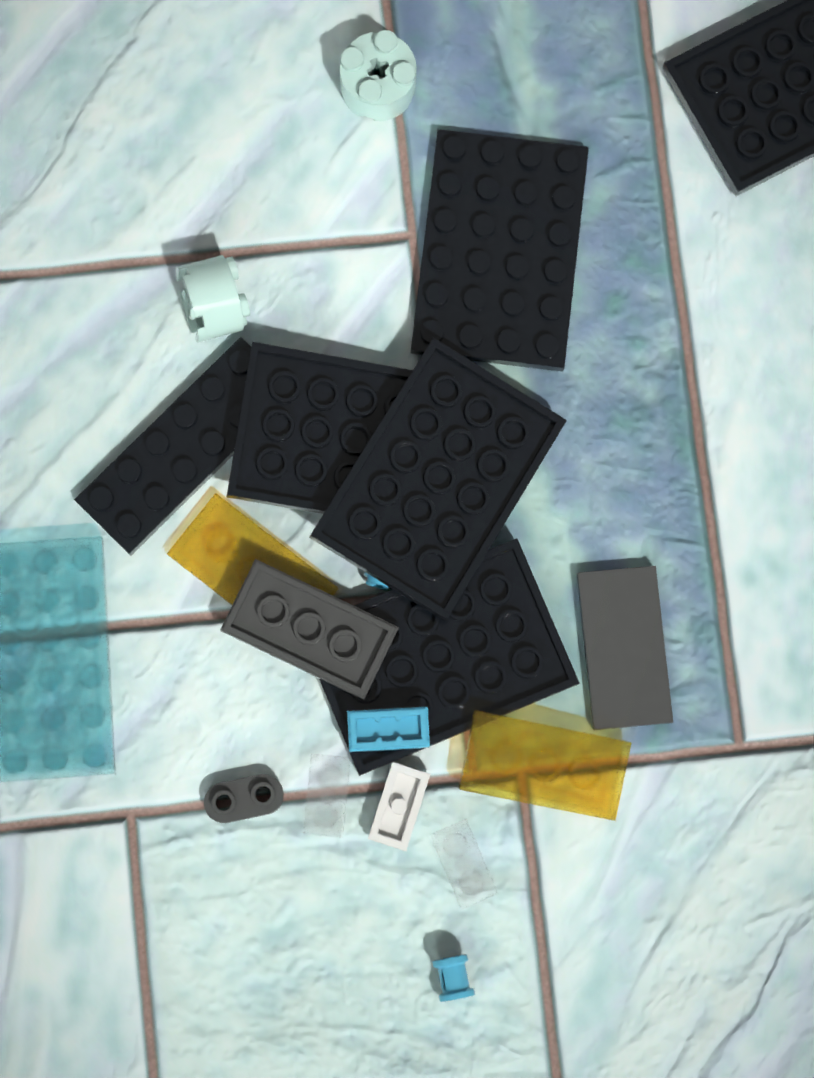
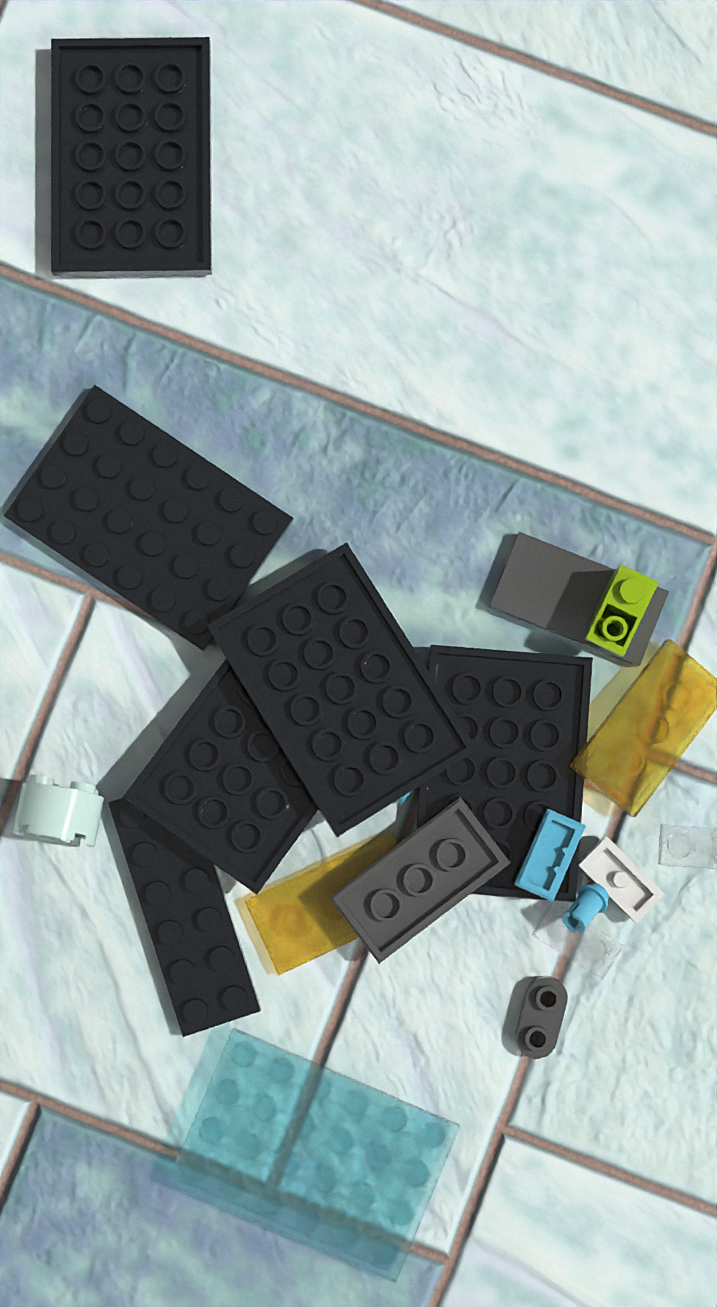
camera: 60 degrees left, 5 degrees up
none -> medium azure pin [562,883,609,934]
none -> lime slope [585,564,659,657]

